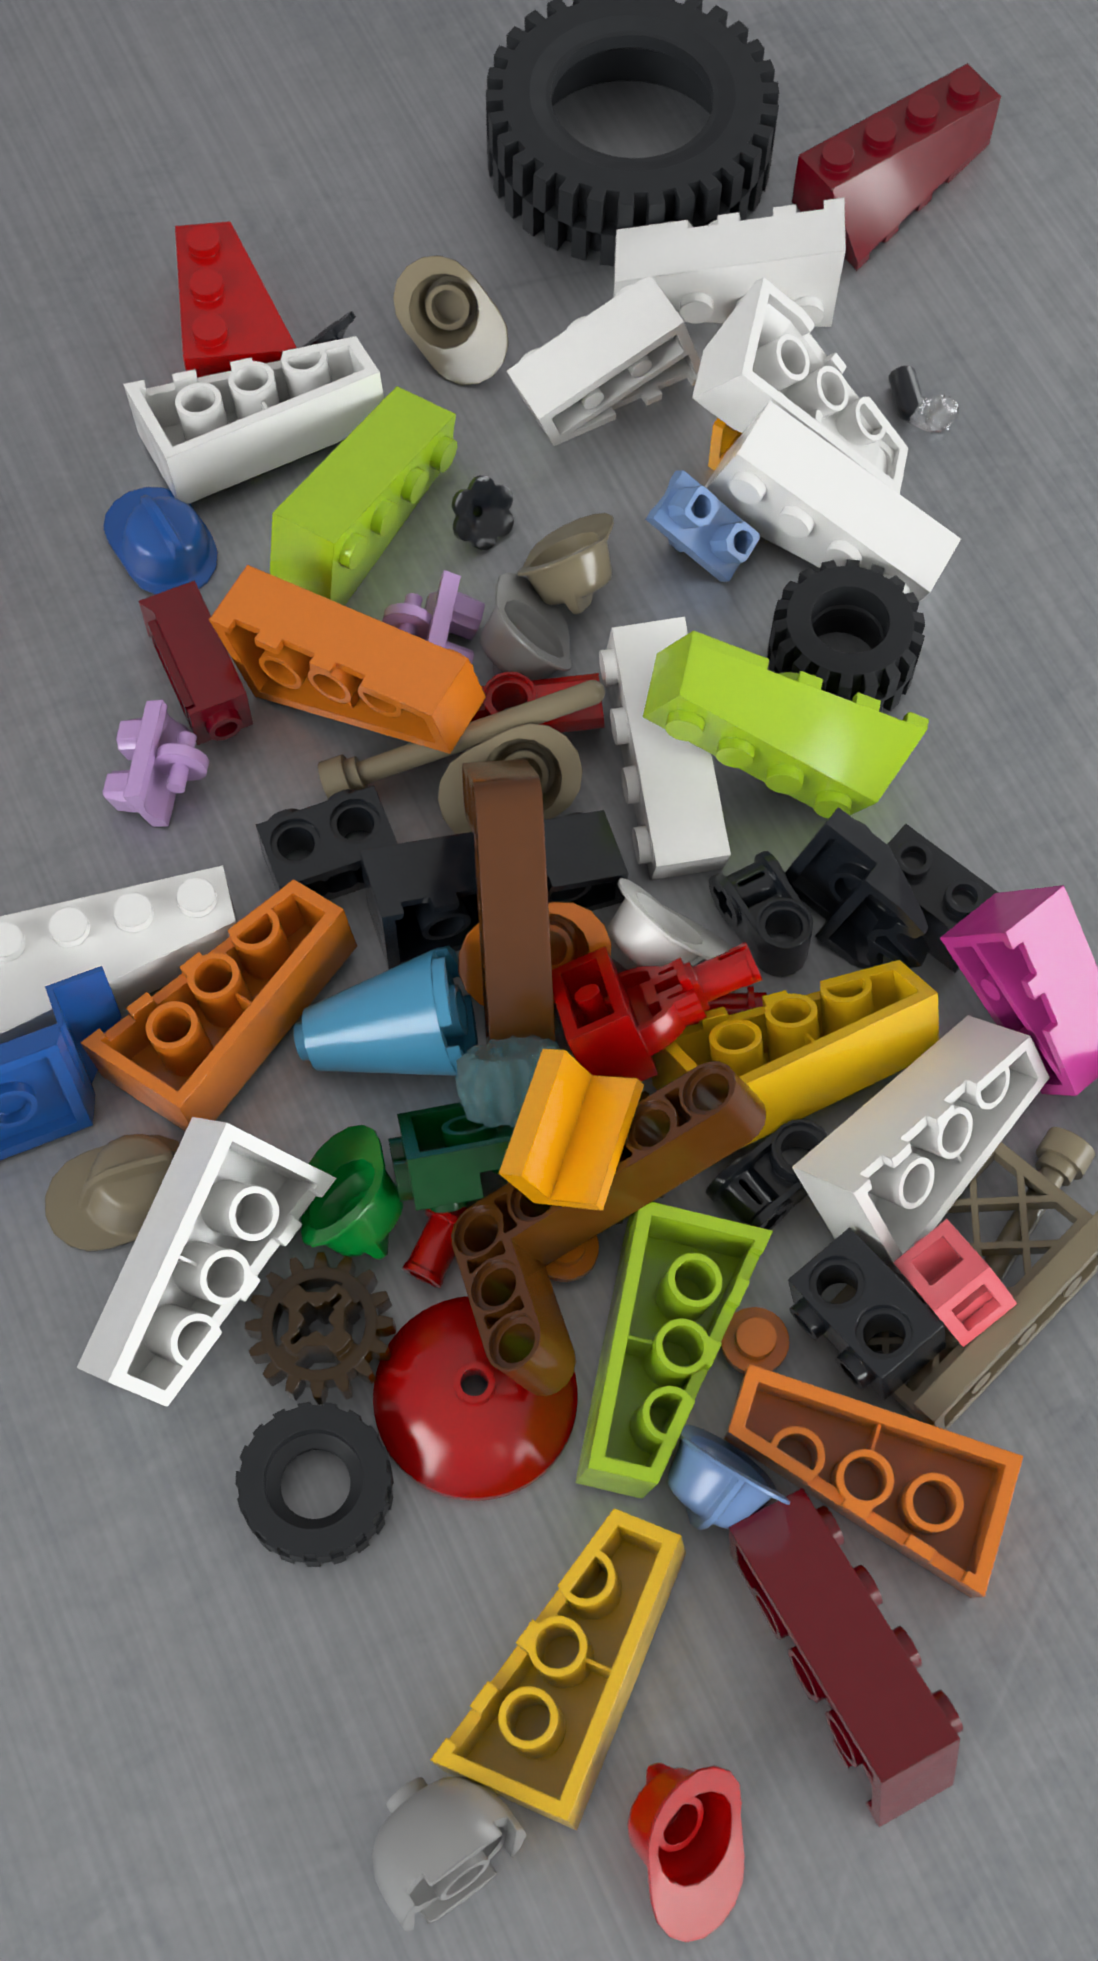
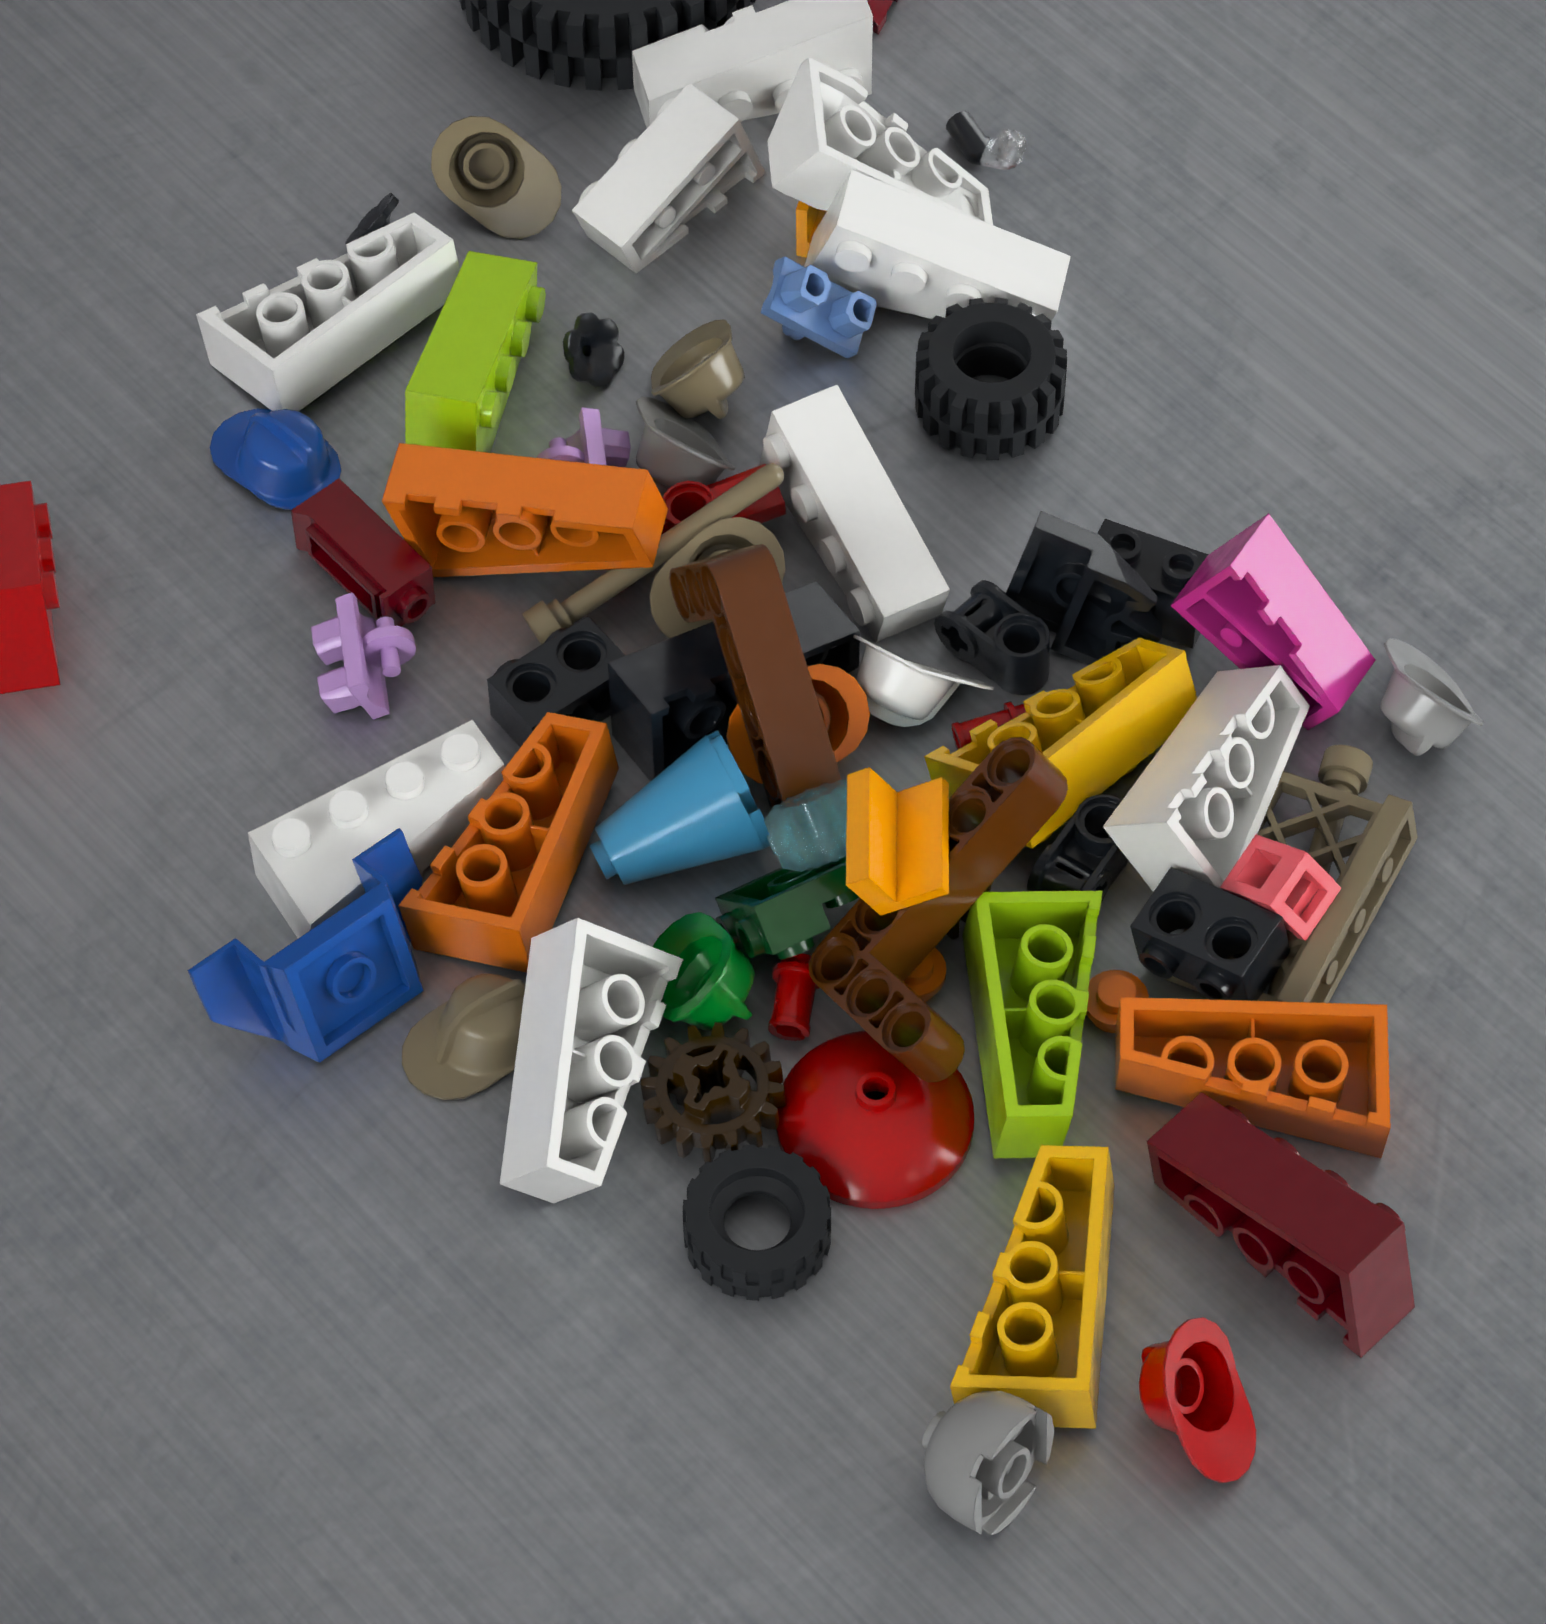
camera: 15 degrees left, 10 degrees down
red wedge [175,221,297,378] -> none
red brick [552,942,763,1082] -> none
lime wedge [643,630,929,819] -> none
medium blue piece [667,1424,790,1530] -> none

